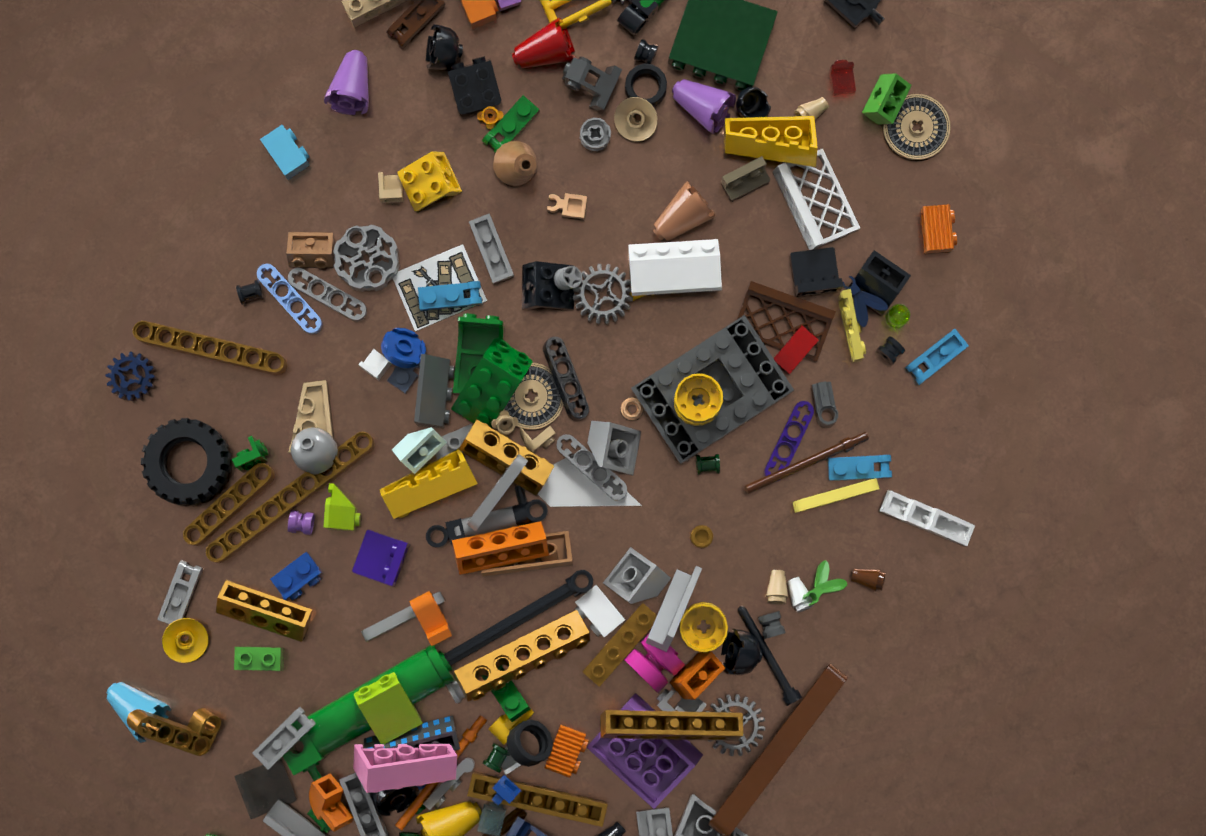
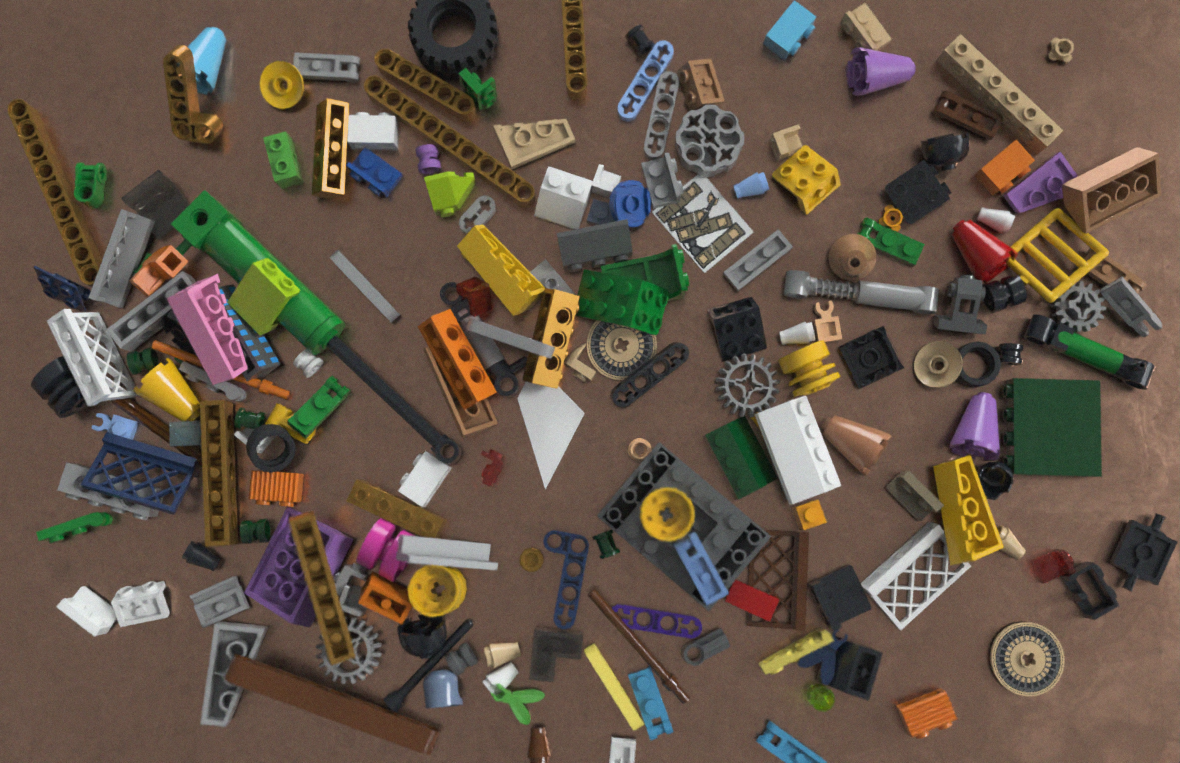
camera: 80 degrees right, 0 degrees up
light grey plate [252,707,316,770] -> none
light grey cylinder [290,427,338,474] -> none
dark purple bracket [352,530,410,587] -> none
light aqua slope [392,427,447,474] -> none
orange tile [409,591,452,646] -> none
dark azure plate [418,281,482,311] -> none
brick [454,610,590,702] -> none
tan plate [491,410,518,436] -> none
blue tile [491,775,521,805] -> none
light grey wheel [554,266,582,290] -> none
light grey beam [556,434,627,500] -> none
light grey wheel [580,118,611,151] -> none
light grey slope [587,421,641,475] -> none
light grey slope [603,547,671,604] -> none
bright green brick [862,73,912,124] -> none
black wheel [877,336,905,364] -> none
none -> dark green wheel [240,519,271,544]
none -> white brick [347,112,399,150]
none -> sand blue helmet [423,669,463,708]
none -> clear red panel [456,276,492,317]
none -> light grey beam [459,195,496,235]
none -> clear red bracket [481,449,506,488]
none -> clear smoke brick [529,627,584,682]
none -> white slope [534,166,593,230]
none -> dark blue beam [543,530,589,629]
none -> light grey bracket [641,152,684,209]
none -> medium blue plate [673,532,729,605]
none -> dark green slope [703,415,778,500]
none -> light blue cone [733,172,770,198]
none -> yellow wheel [777,340,841,397]
none -> white cone [779,321,816,345]
none -> light grey piece [784,270,939,314]
none -> light orange brick [791,499,827,530]
none -> black slope [839,326,904,389]
none -> tan bracket [841,3,892,51]
none -> white cone [977,207,1015,233]
none -> black wheel [982,274,1027,313]
none -> black window [1060,562,1120,620]

